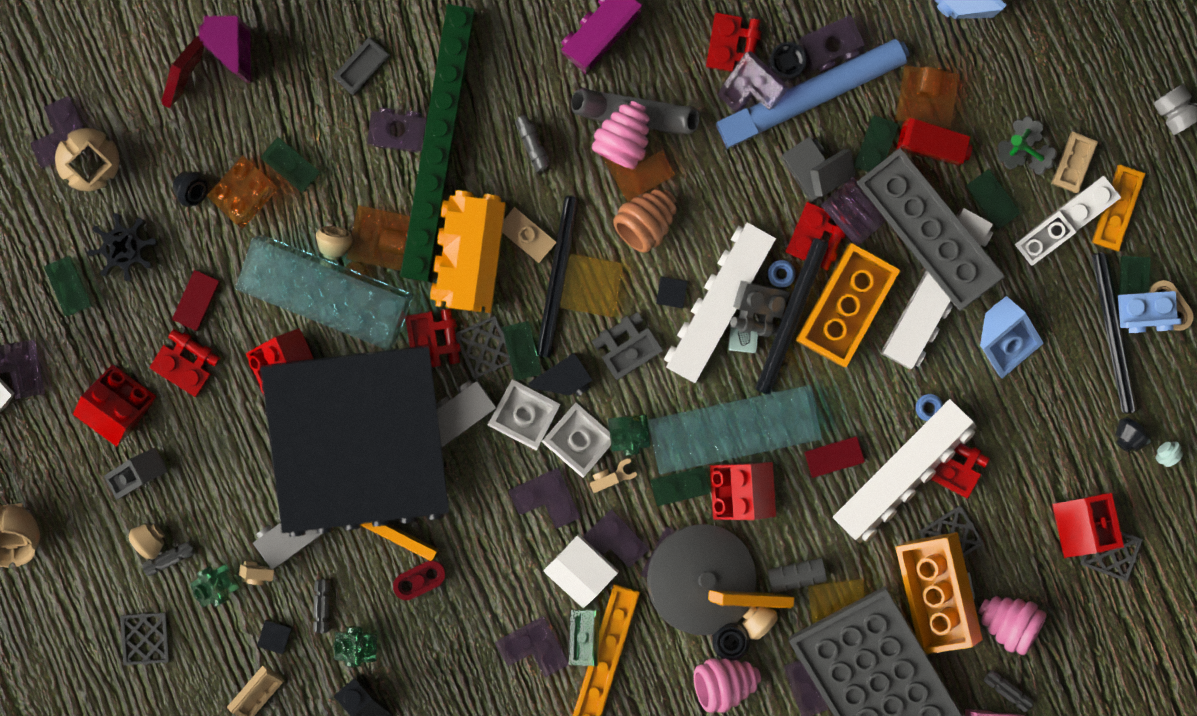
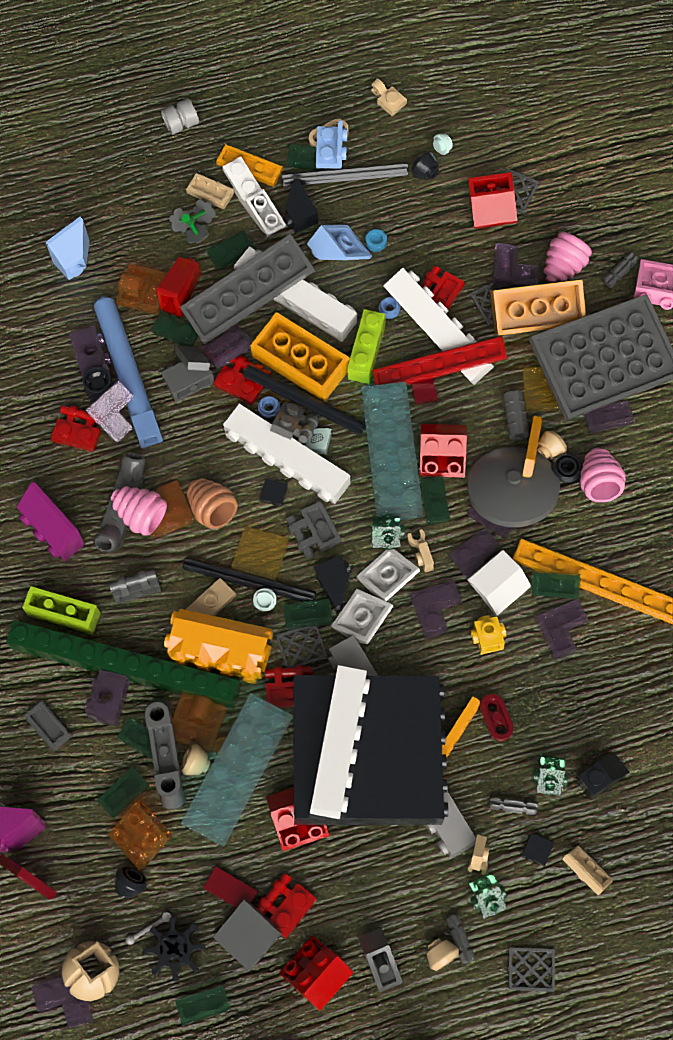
camera: 80 degrees left, 20 degrees down
none -> lime brick [22,586,101,635]
none -> clear green plate [117,717,153,761]
none -> light grey hinge [125,912,172,945]
none -> dark grey plate [145,698,186,809]
none -> dark grey tile [213,899,283,971]
none -> light aqua plate [253,588,277,611]
none -> black slope [283,179,318,234]
none -> white brick [310,665,370,819]
none -> lime brick [347,309,386,384]
none -> dark azure tile [365,229,387,252]
none -> red tile [372,336,508,392]
none -> yellow brick [470,615,506,655]
none -> clear purple plate [493,243,538,287]

